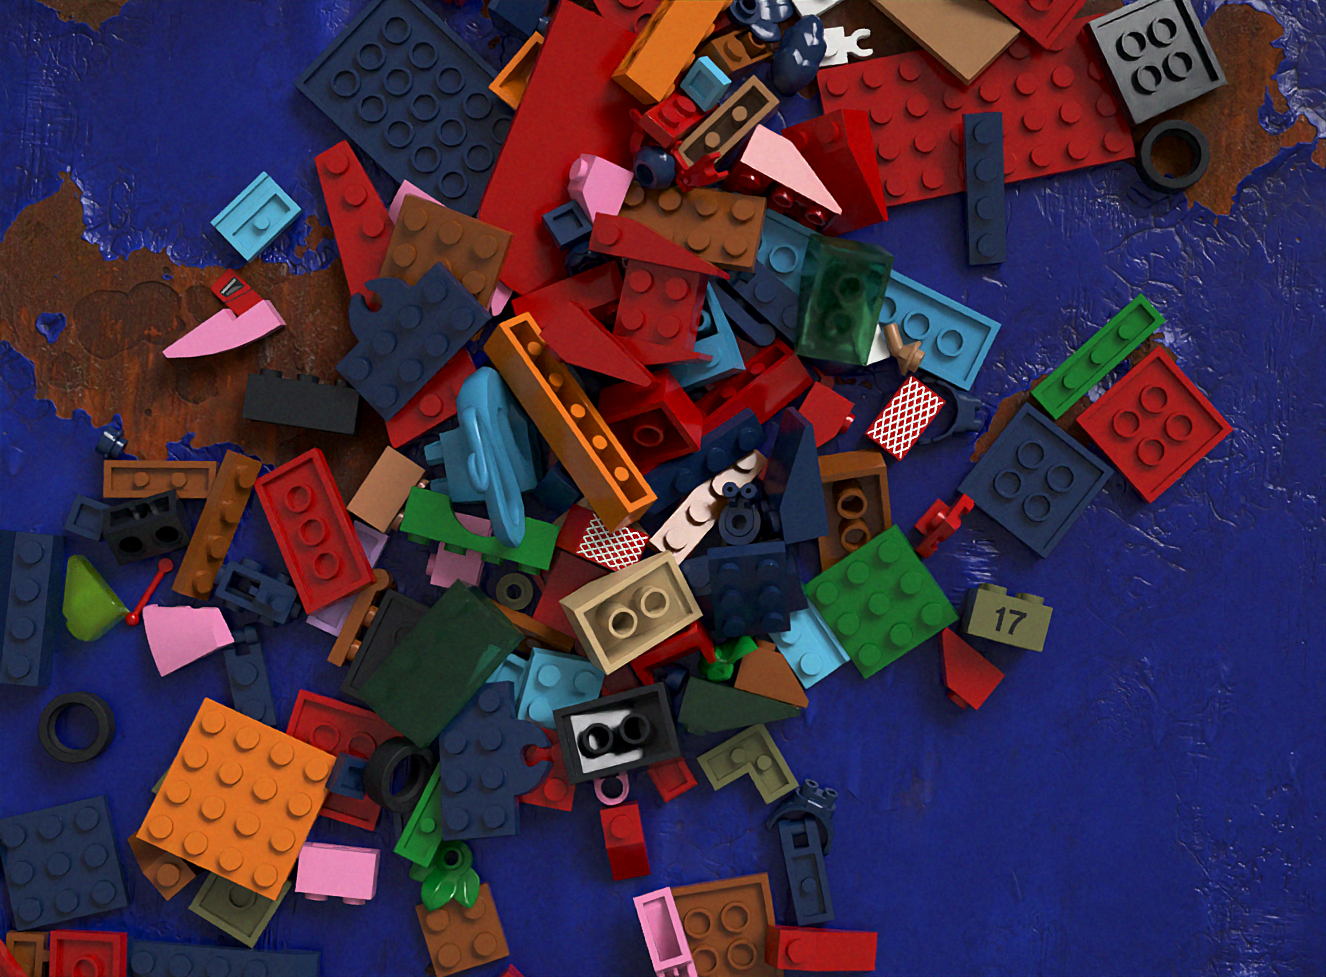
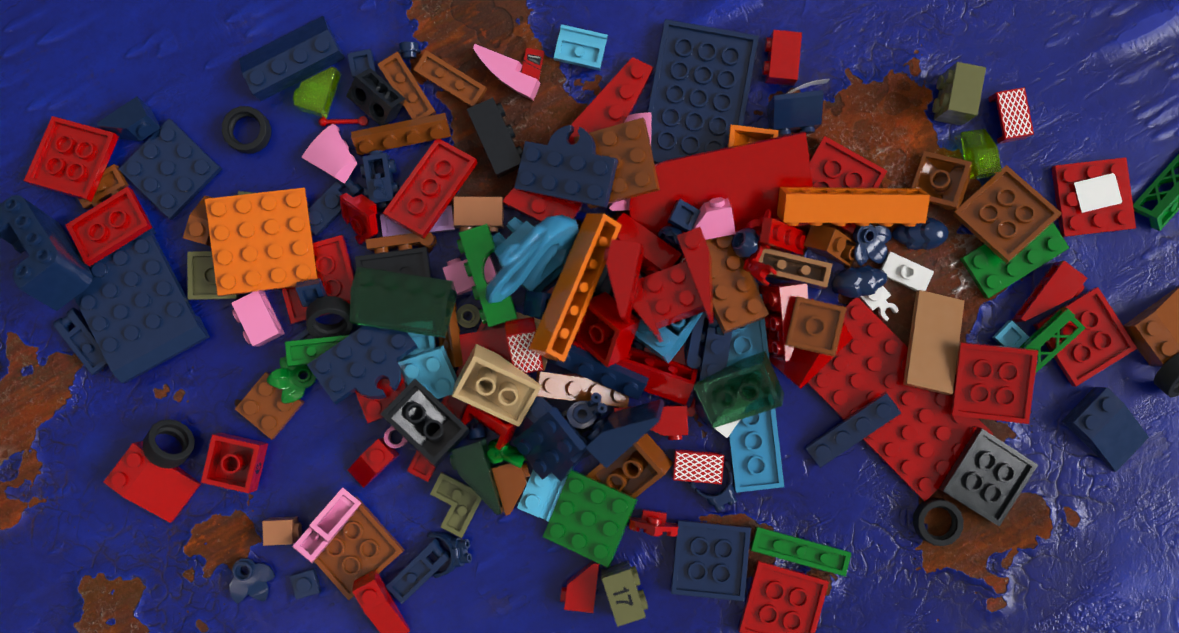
camera: 65 degrees right, 0 degrees up
medium azure plate [680,56,732,112] -> none
medium nougat plate [882,323,925,376] -> none
none -> red plate [339,193,378,245]
none -> dark orange plate [413,50,487,107]
none -> dark orange plate [785,296,847,357]

